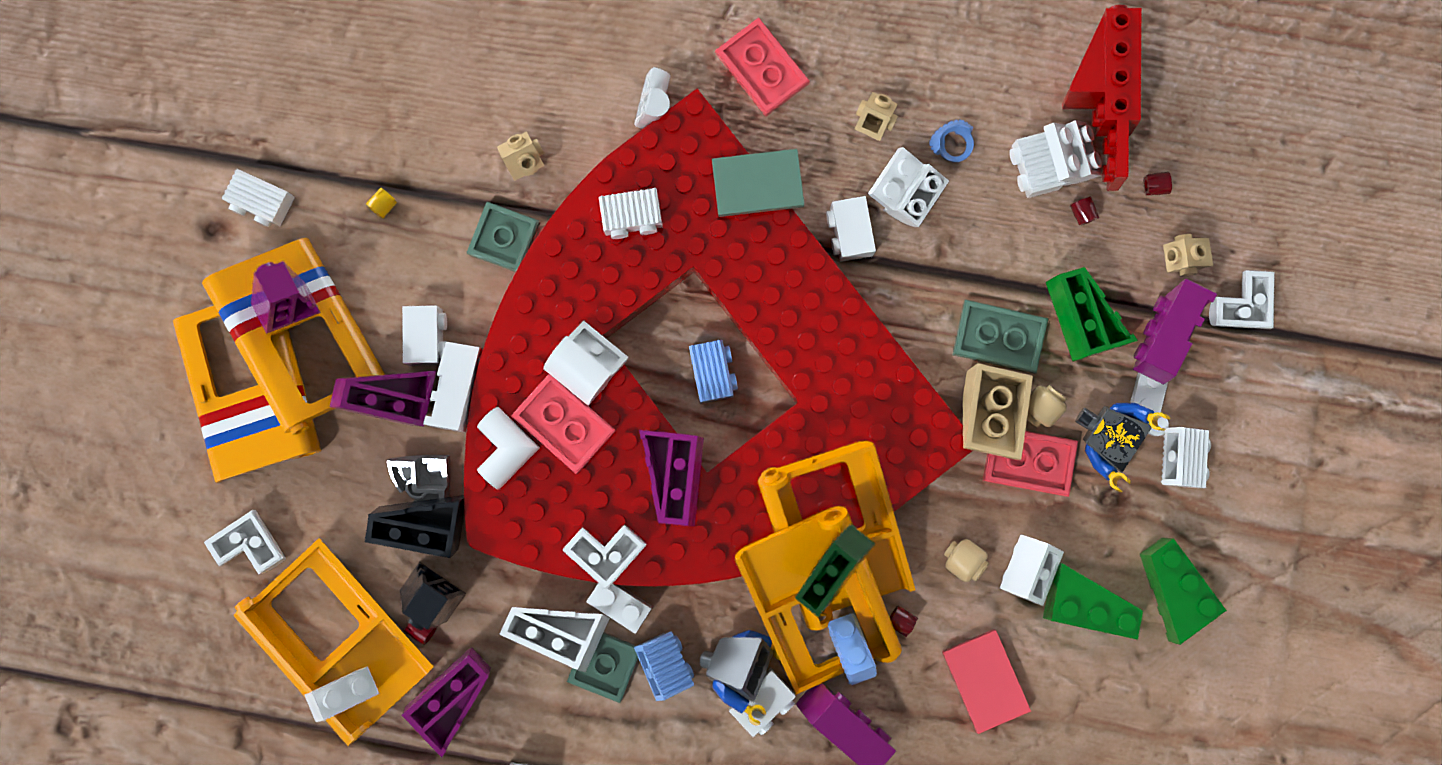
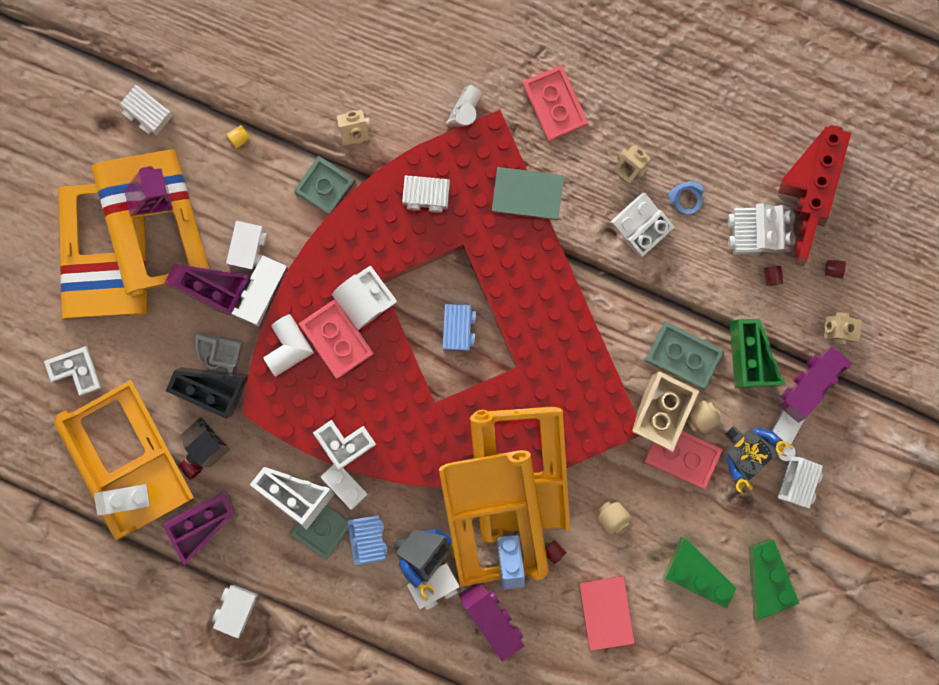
camera: 10 degrees right, 0 degrees up
magenta wedge [639,430,704,526] -> none
dark green brick [795,524,875,617] -> none
white brick [826,196,876,262] -> none
white brick [1000,535,1064,606] -> none
white brick [1209,270,1274,329] -> none

